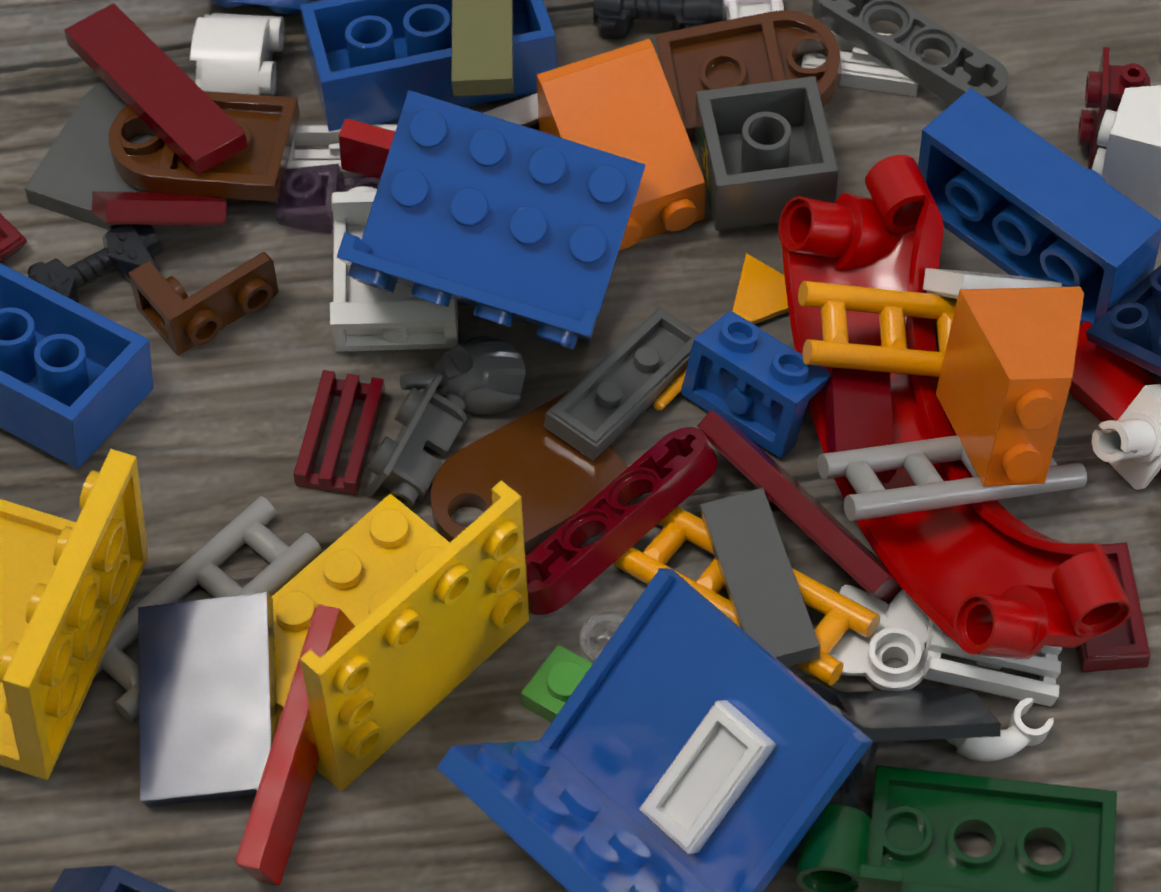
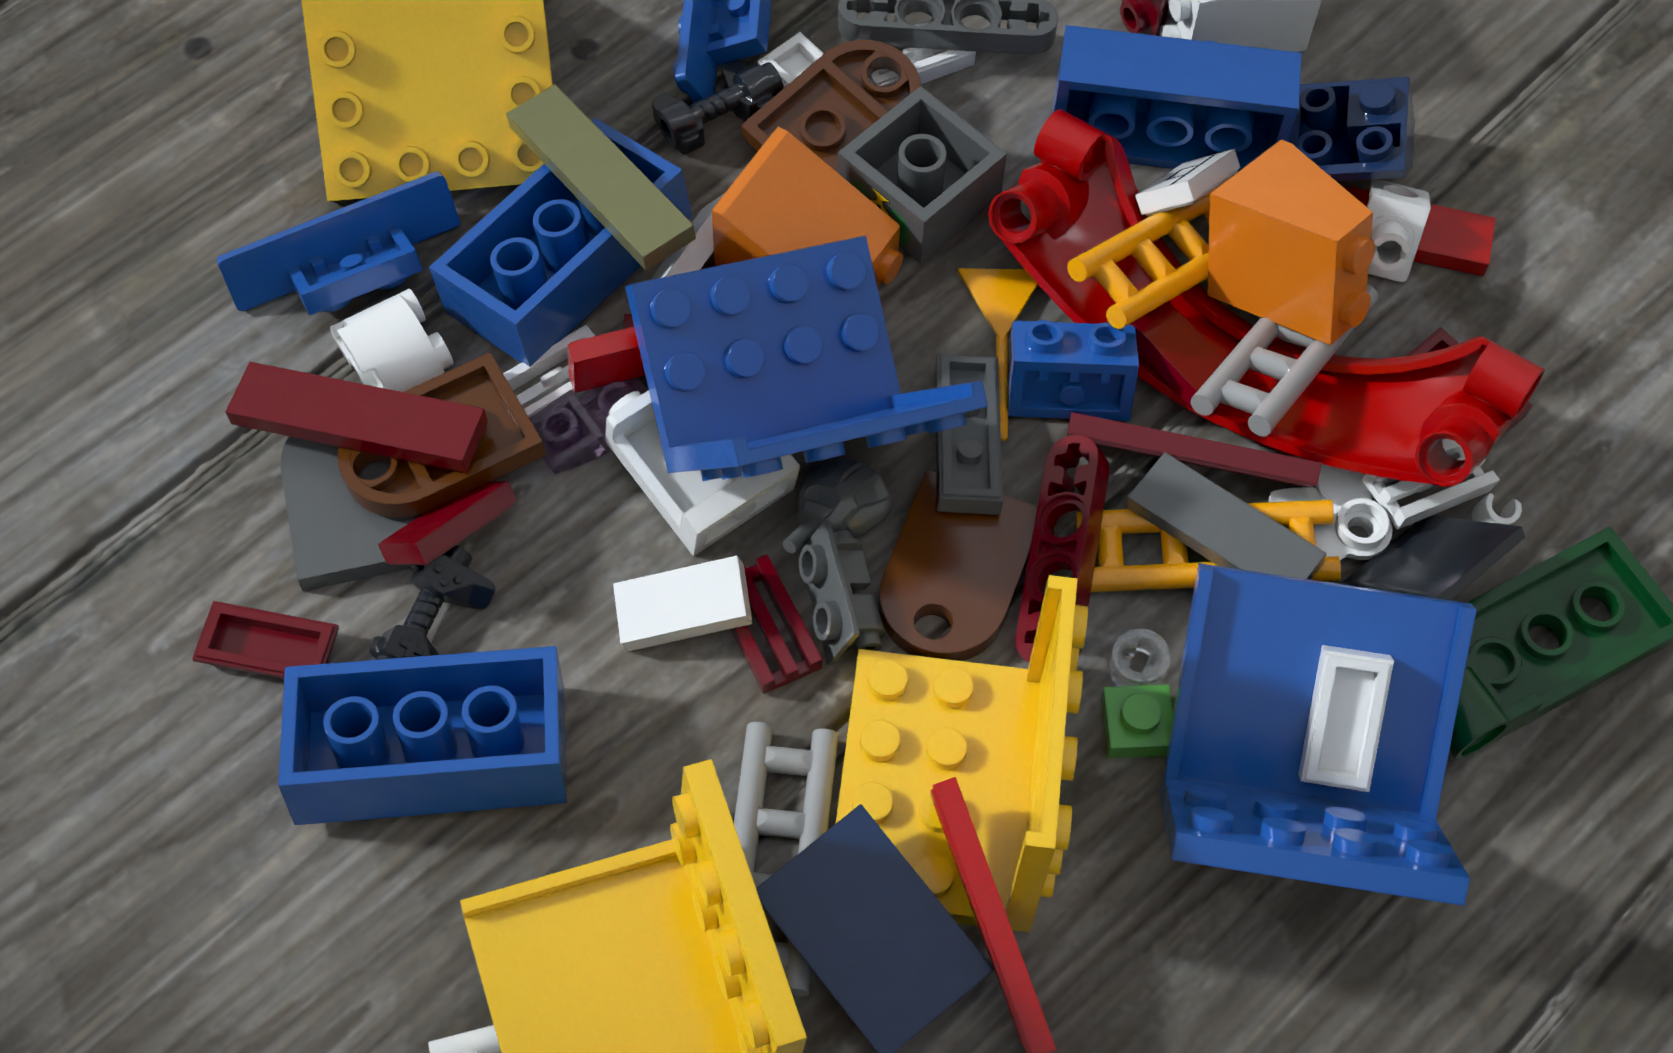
camera: 40 degrees left, 5 degrees up
reddish brown bracket [129,252,279,356] -> none
none -> white tile [613,556,752,652]

